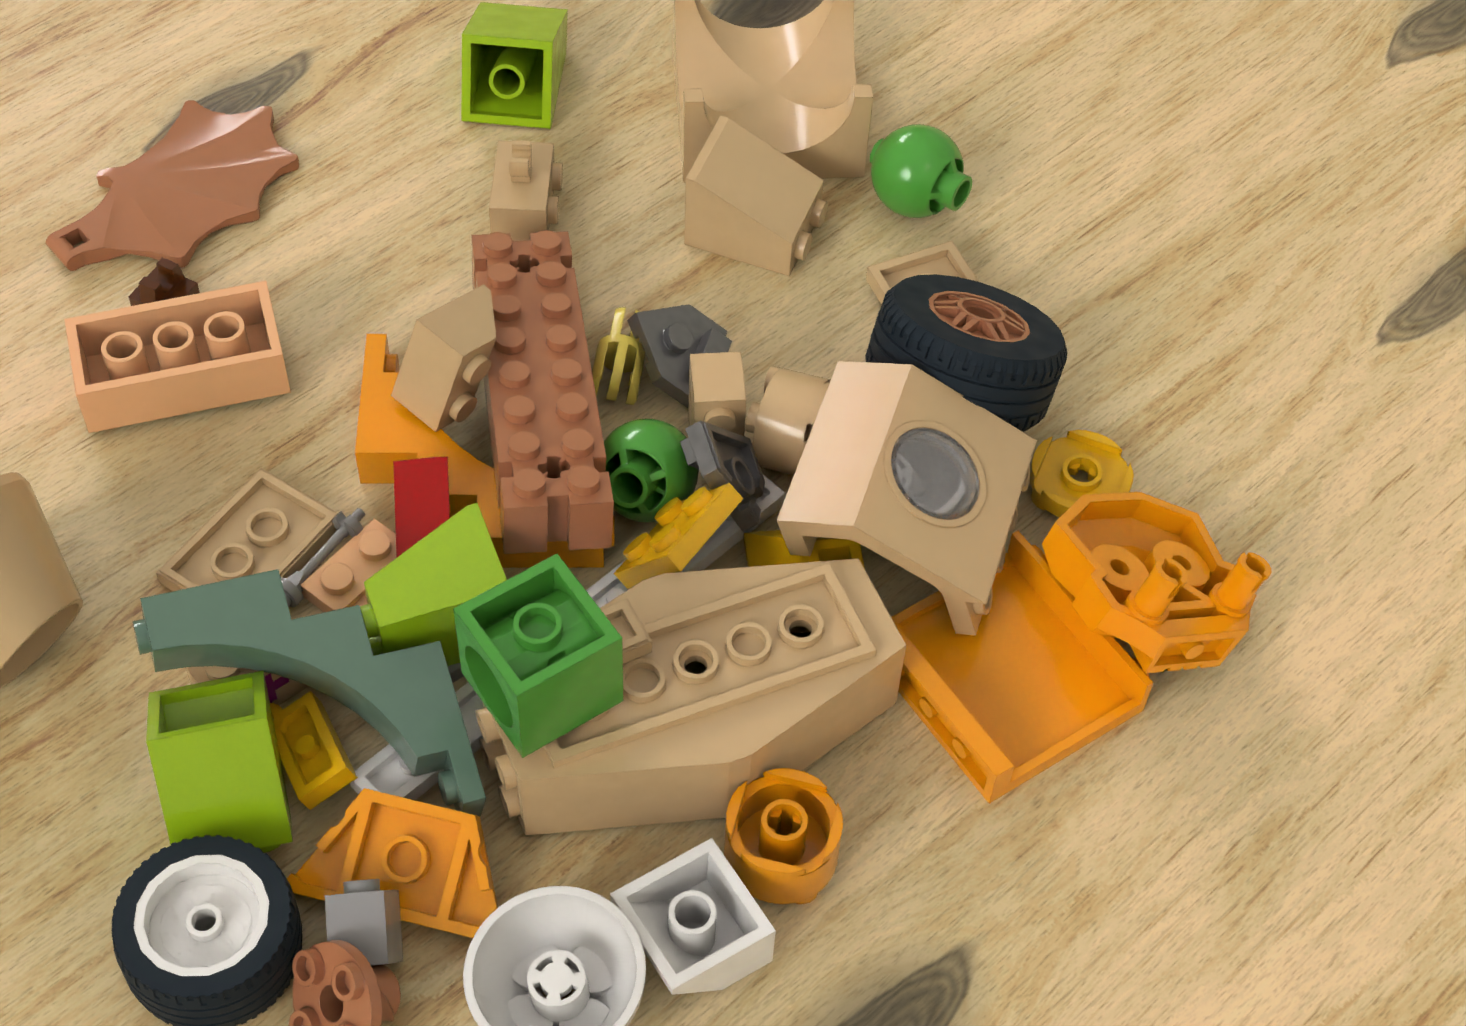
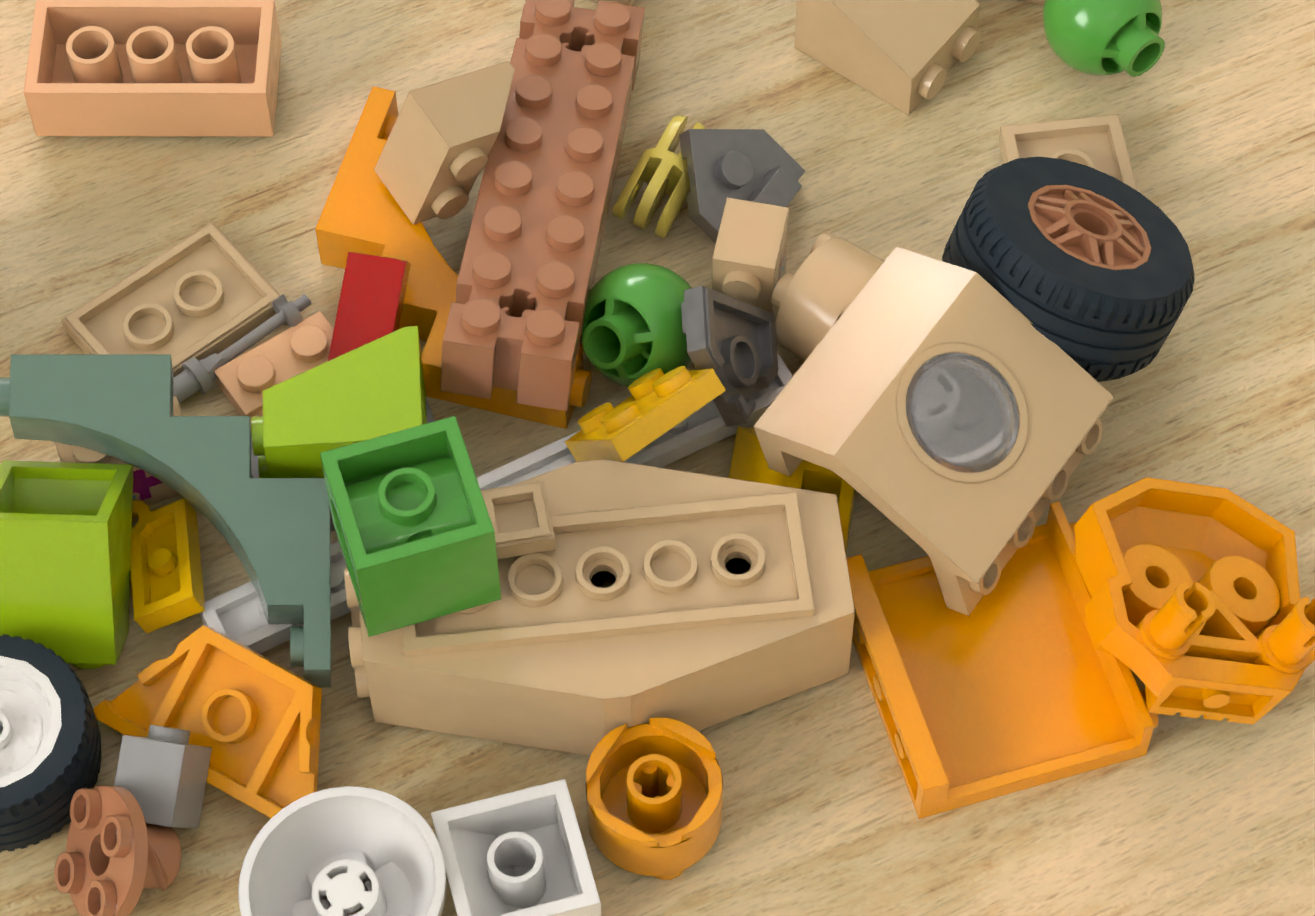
camera: 20 degrees right, 5 degrees up
yellow plate [1029,430,1134,517] -> none

